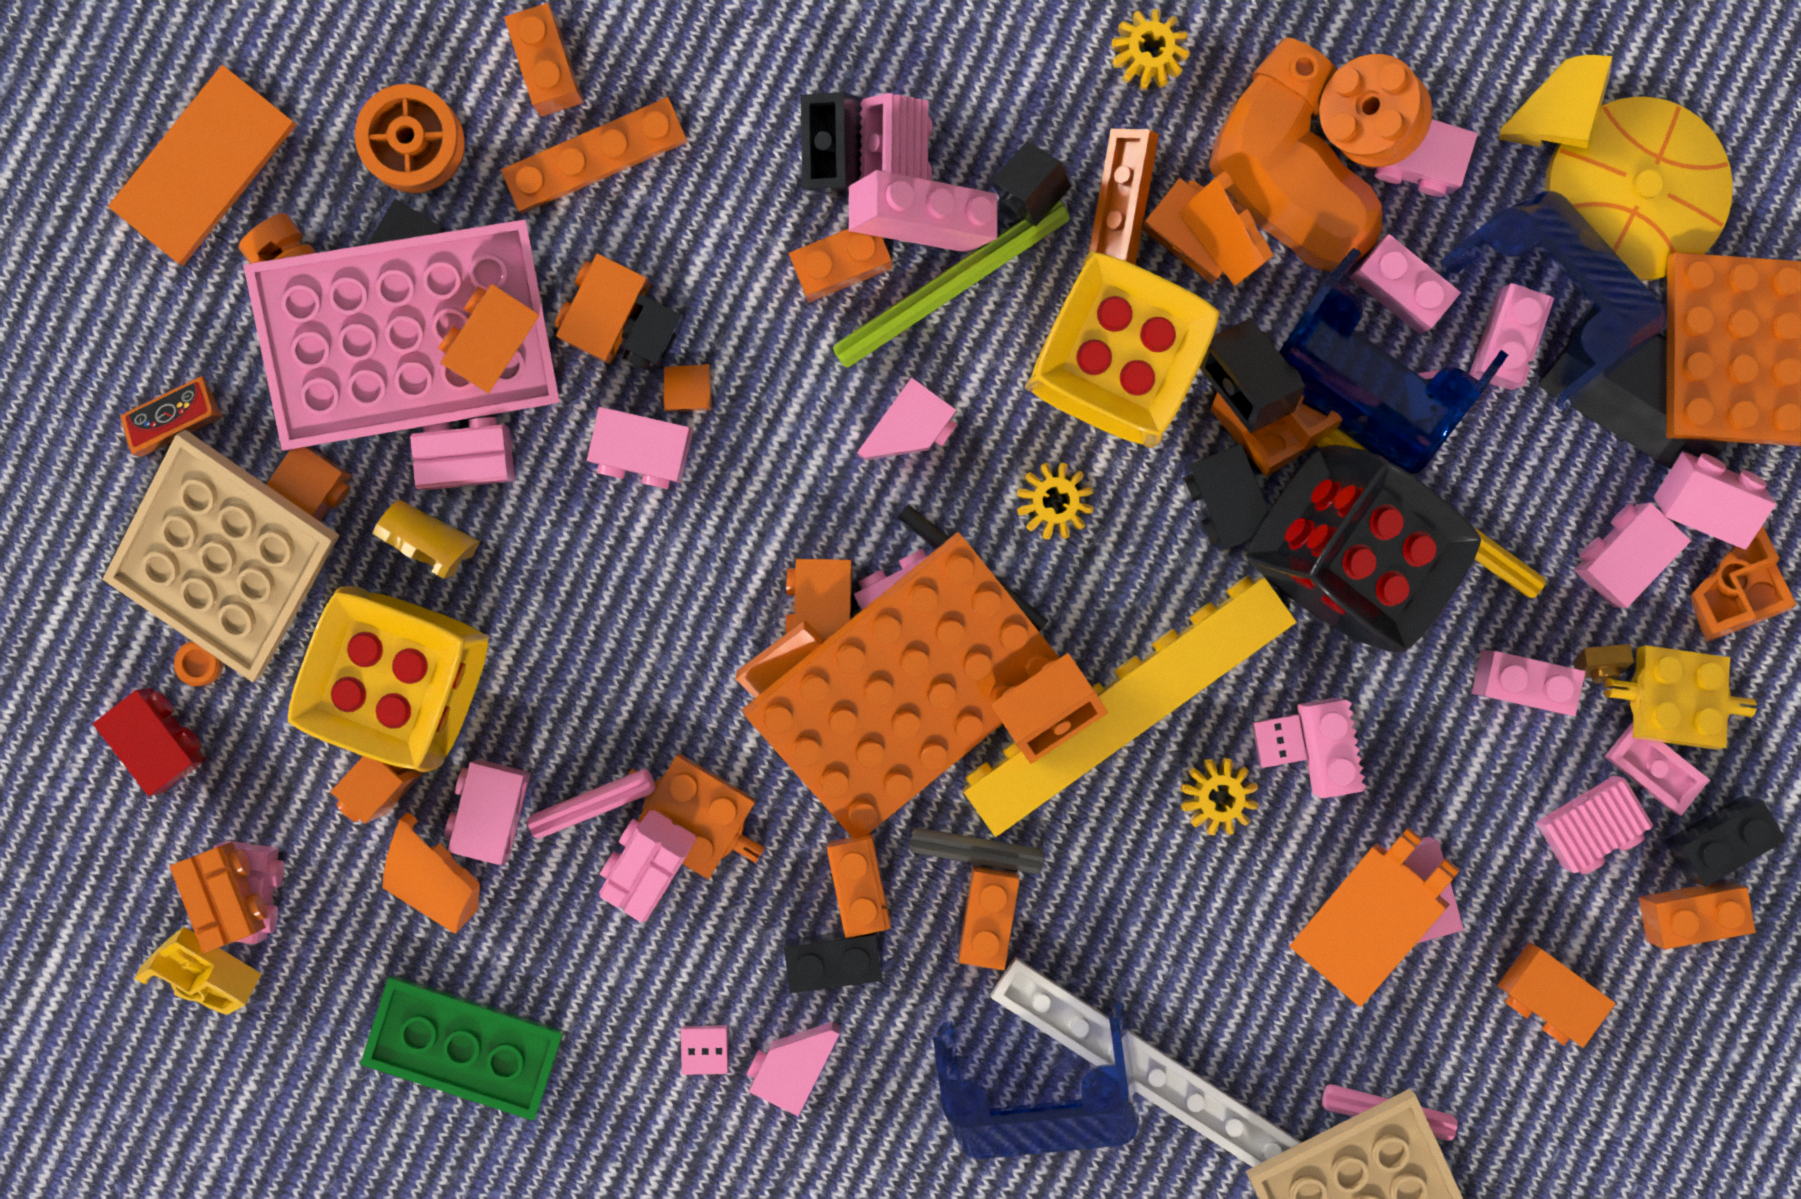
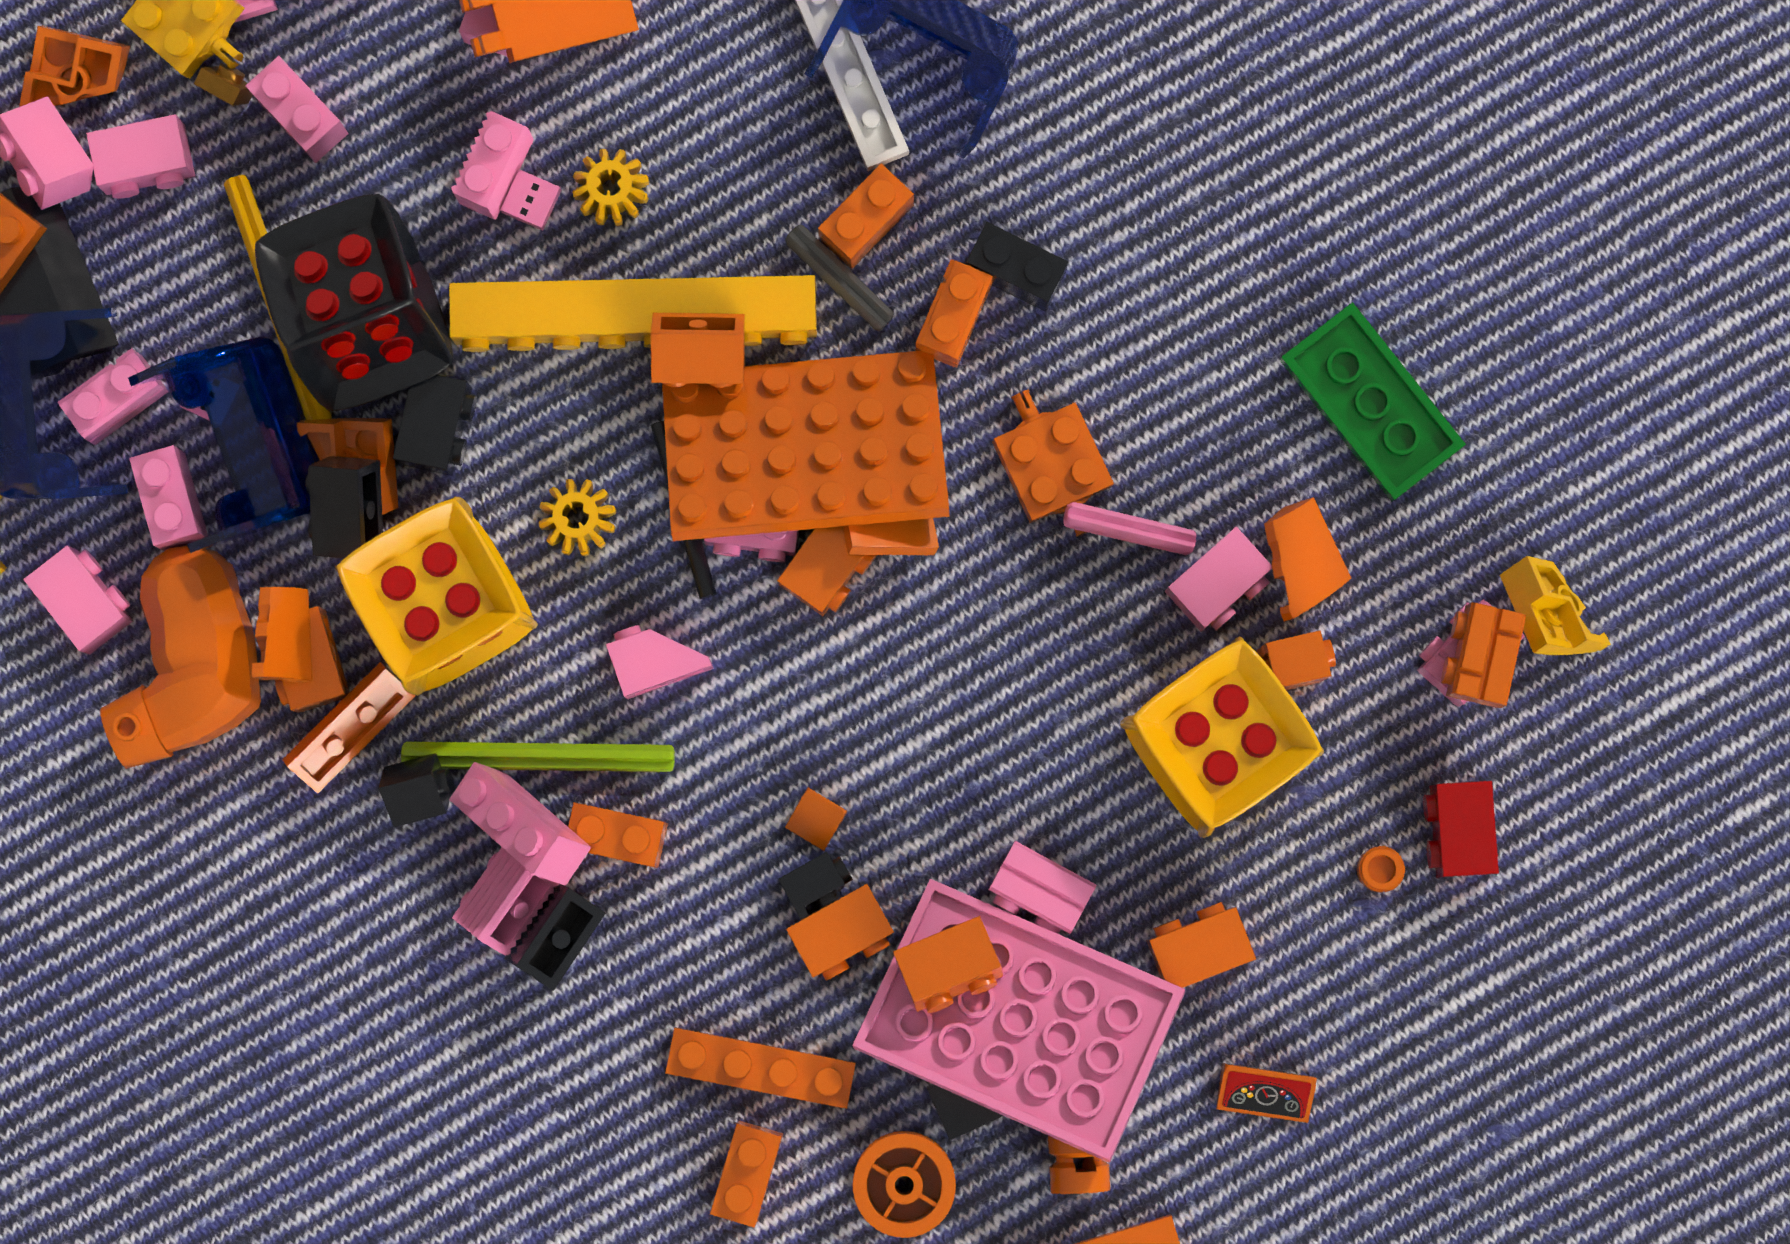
camera: 145 degrees left, 5 degrees down
tan plate [102,430,340,682] -> none
yellow slope [372,500,480,579] -> none
bright pink brick [587,407,693,489] -> none
bright pink brick [599,810,697,923] -> none
bright pink tile [681,1025,729,1075] -> none
bright pink slope [746,1022,841,1116] -> none
yellow gear [1111,9,1190,90] -> none
orange wheel [1319,54,1433,167] -> none

